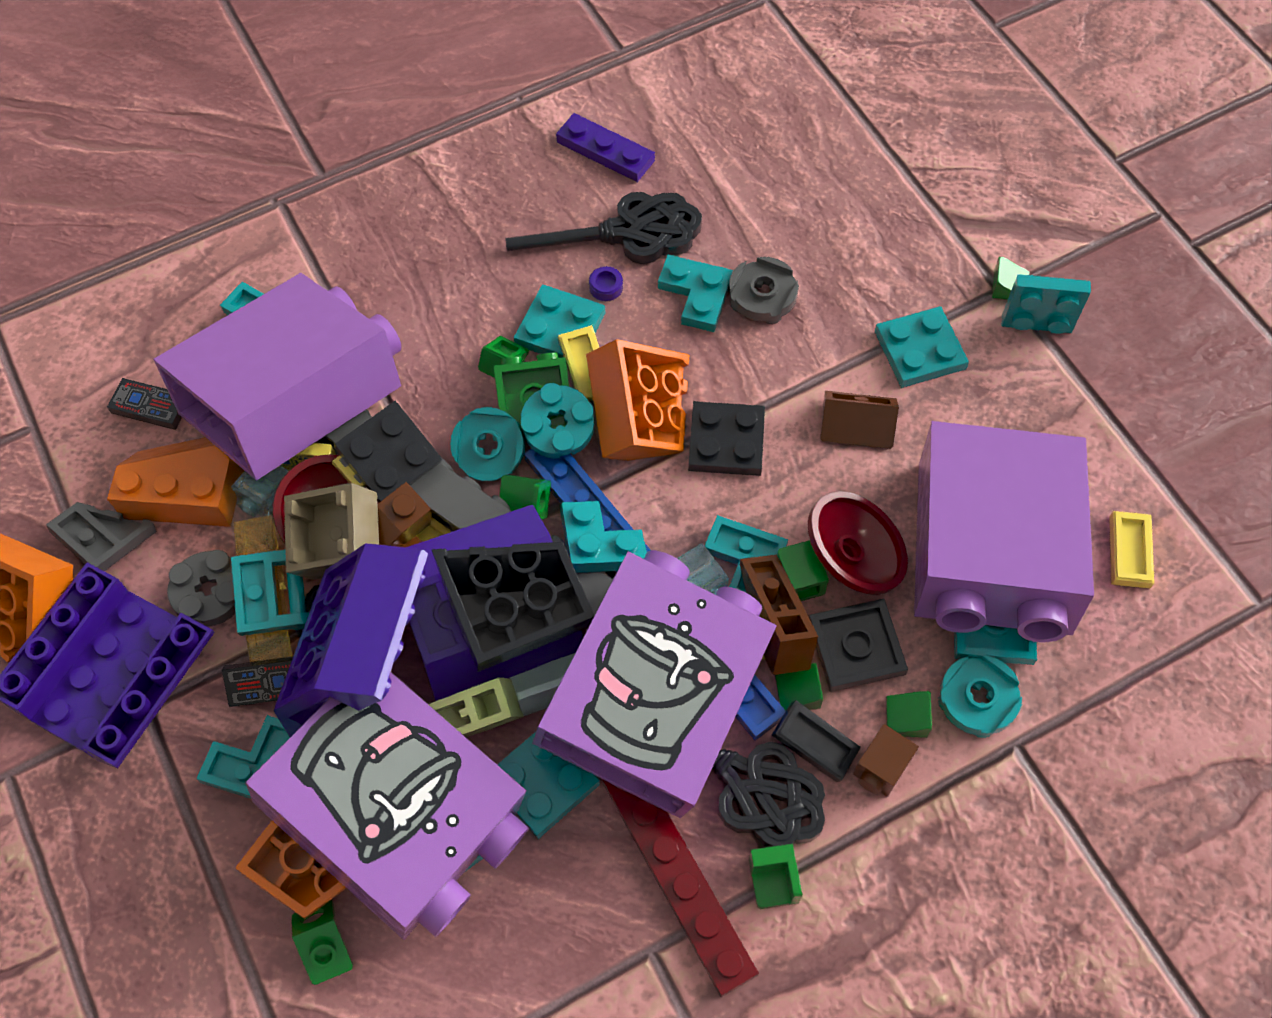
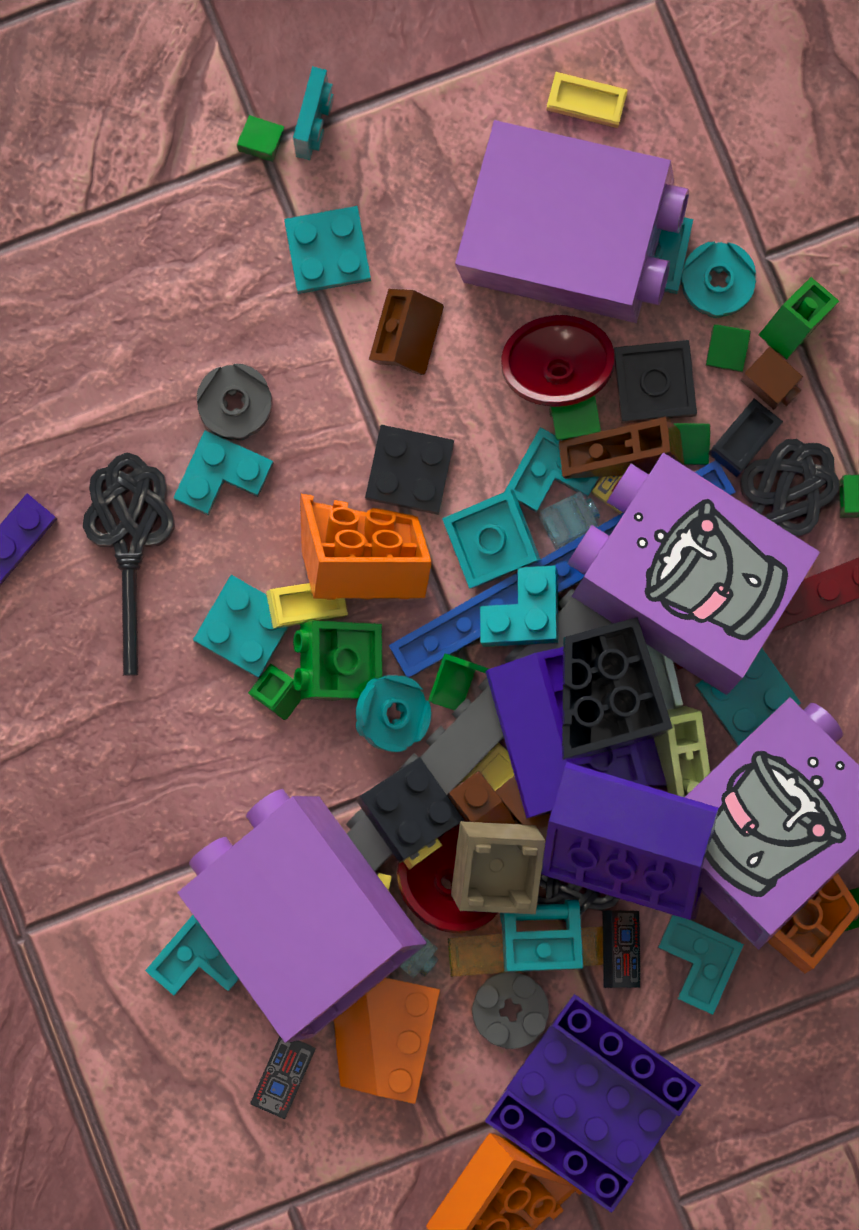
camera: 85 degrees left, 20 degrees up
dark grey wing [46,502,157,571] -> none
teal plate [521,383,594,458] -> none
dark purple tile [589,266,623,301] -> none
none -> teal plate [442,490,541,589]
none -> green slope [759,277,839,359]

